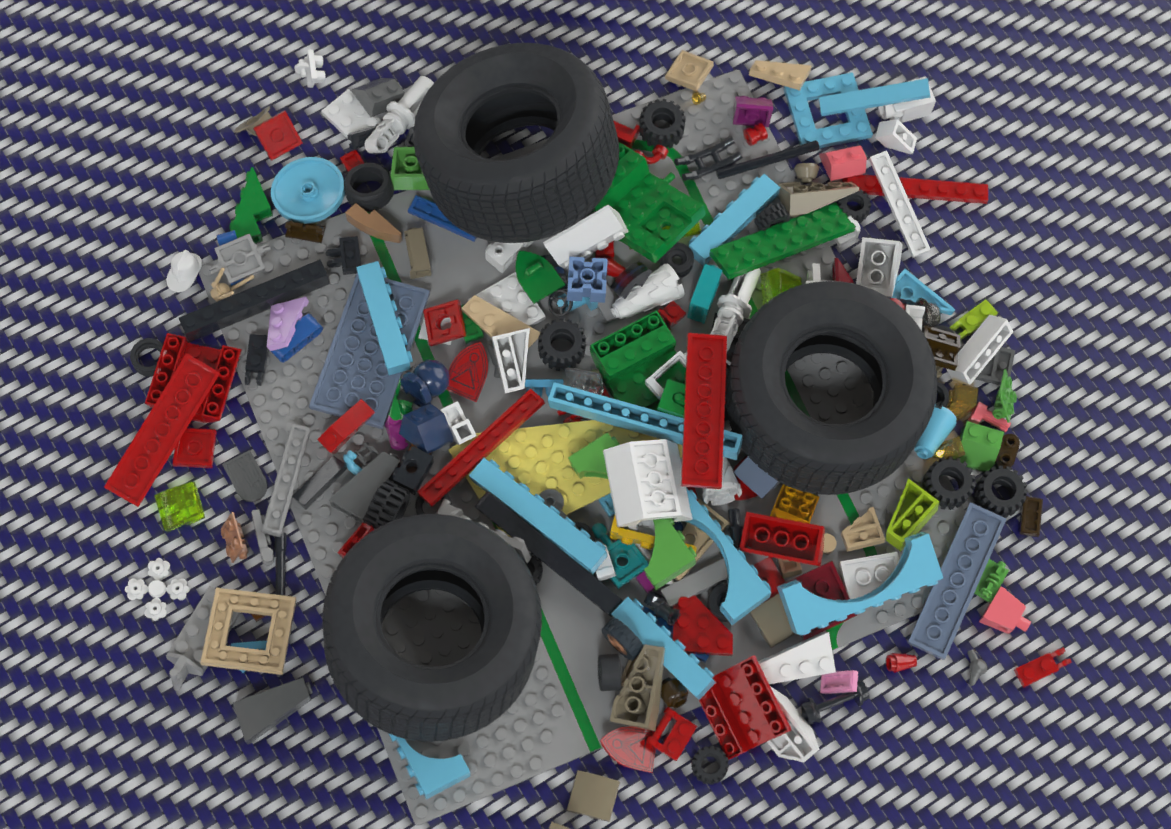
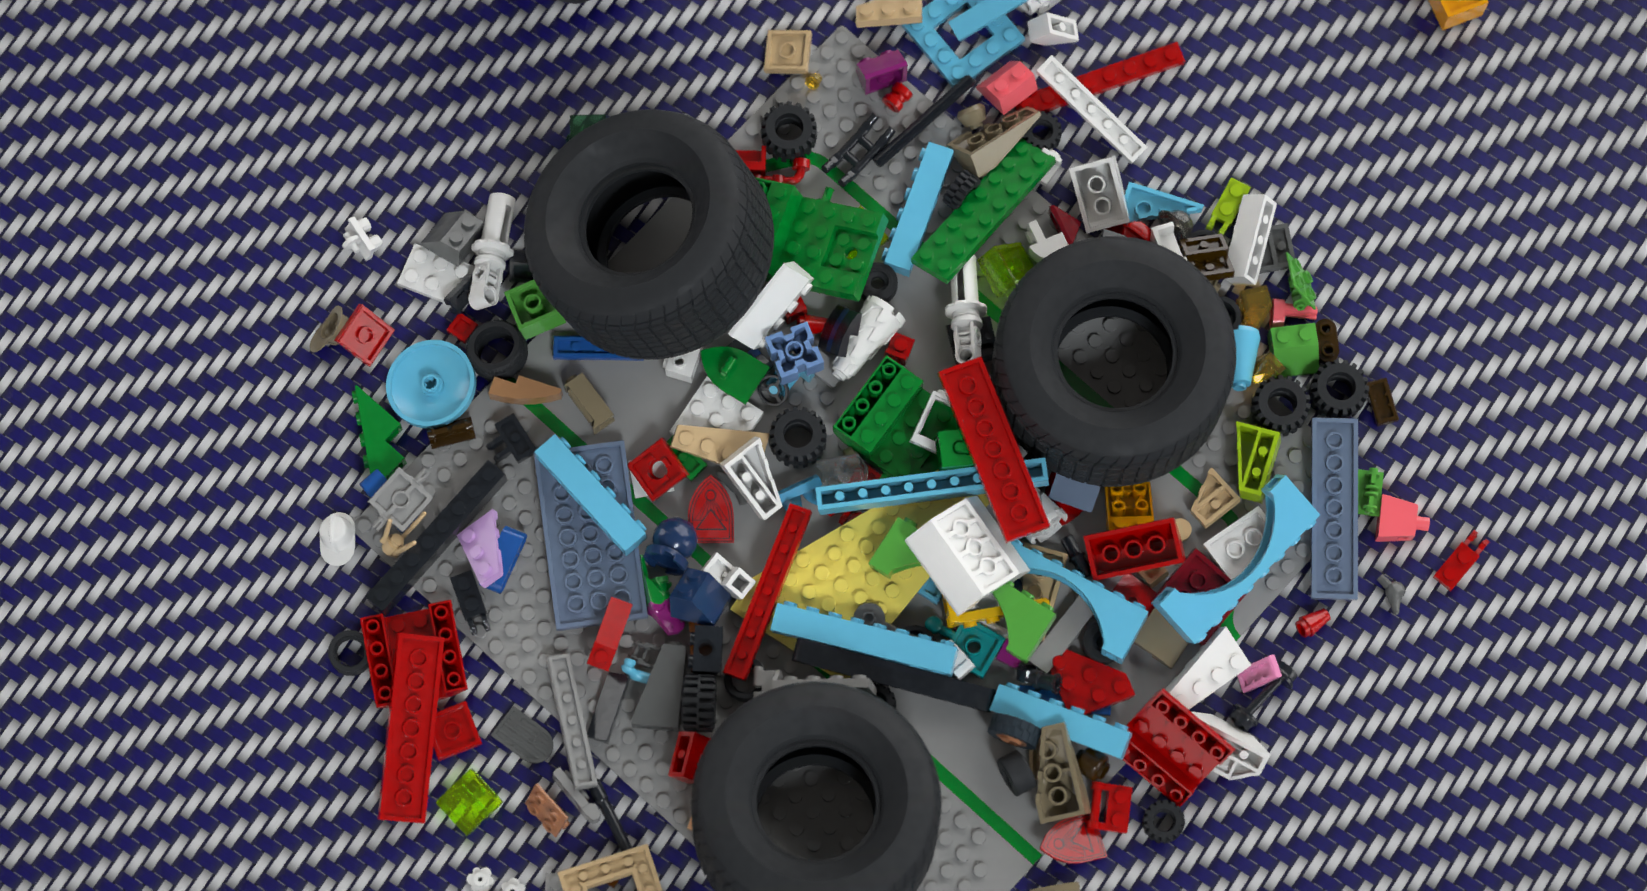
camera: 20 degrees left, 5 degrees up
teal window [687,264,723,324] -> none

